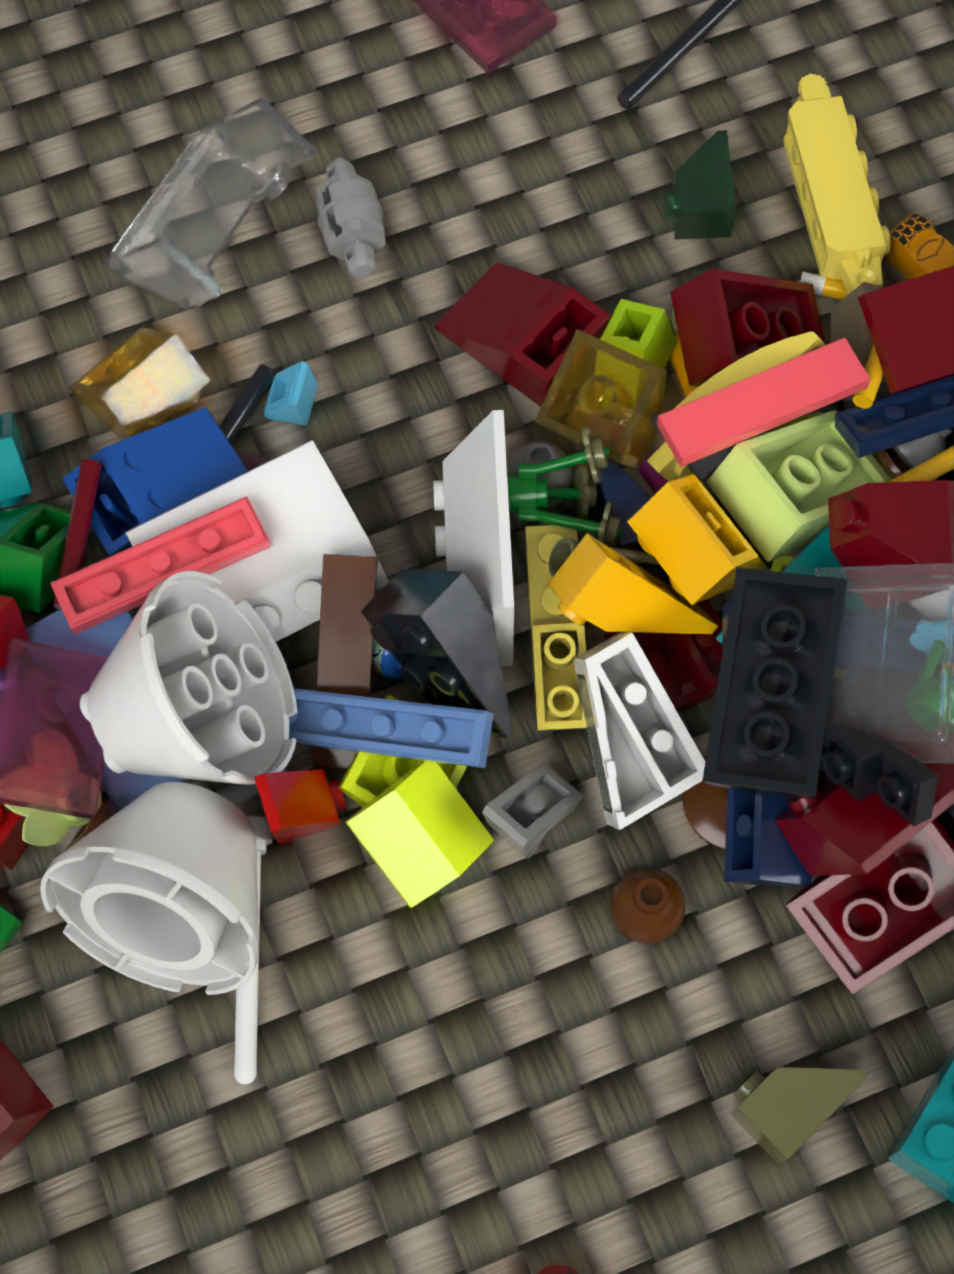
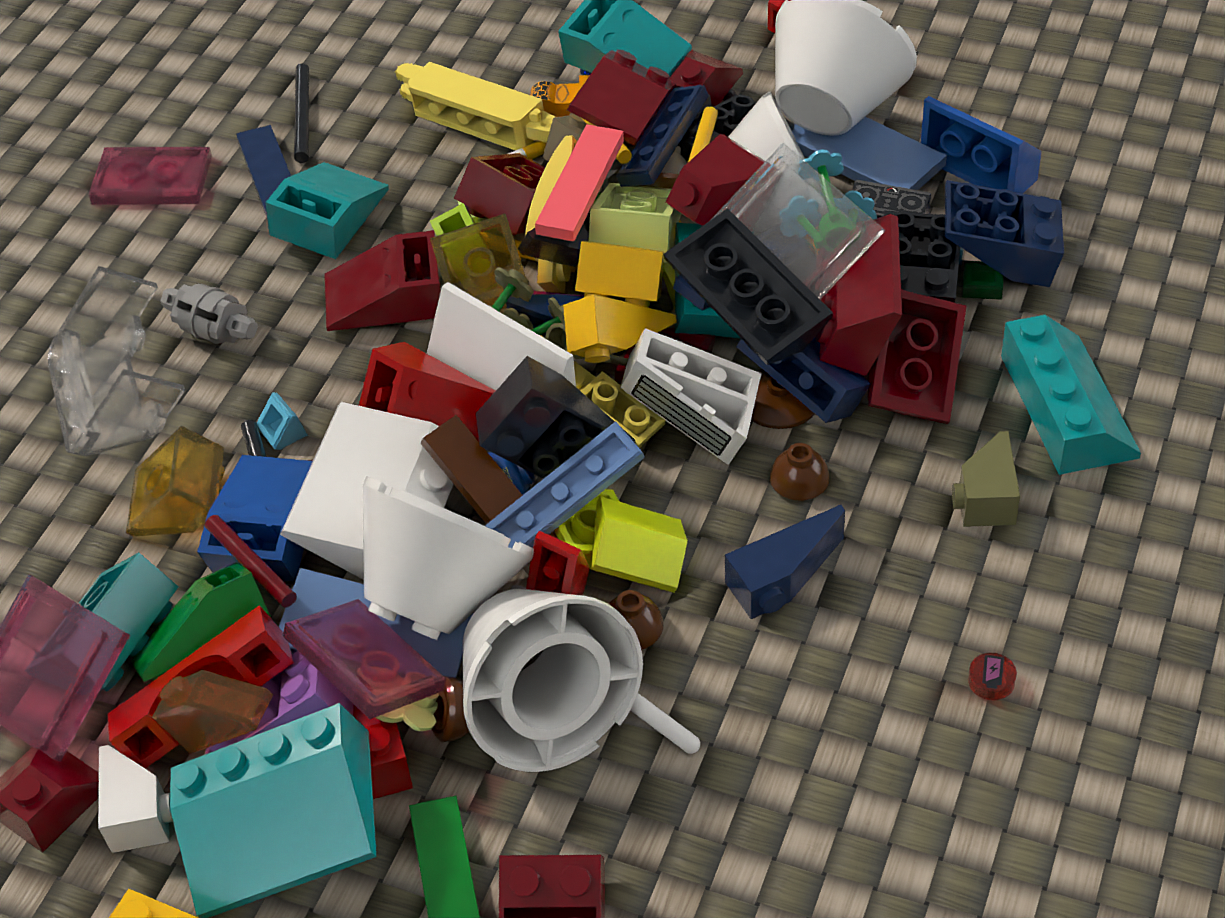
camera: 45 degrees left, 20 degrees down
coral tile [50,496,270,635] -> none
light grey slope [482,762,583,859] -> none
clear green slope [663,130,736,240] -> none
black slope [821,723,938,827] -> none
none -> dark blue tile [236,125,291,221]
none -> teal slope [266,162,389,259]
none -> red slope [358,342,495,441]
none -> reddish brown brick [608,590,664,650]
none -> dark blue slope [724,504,845,619]

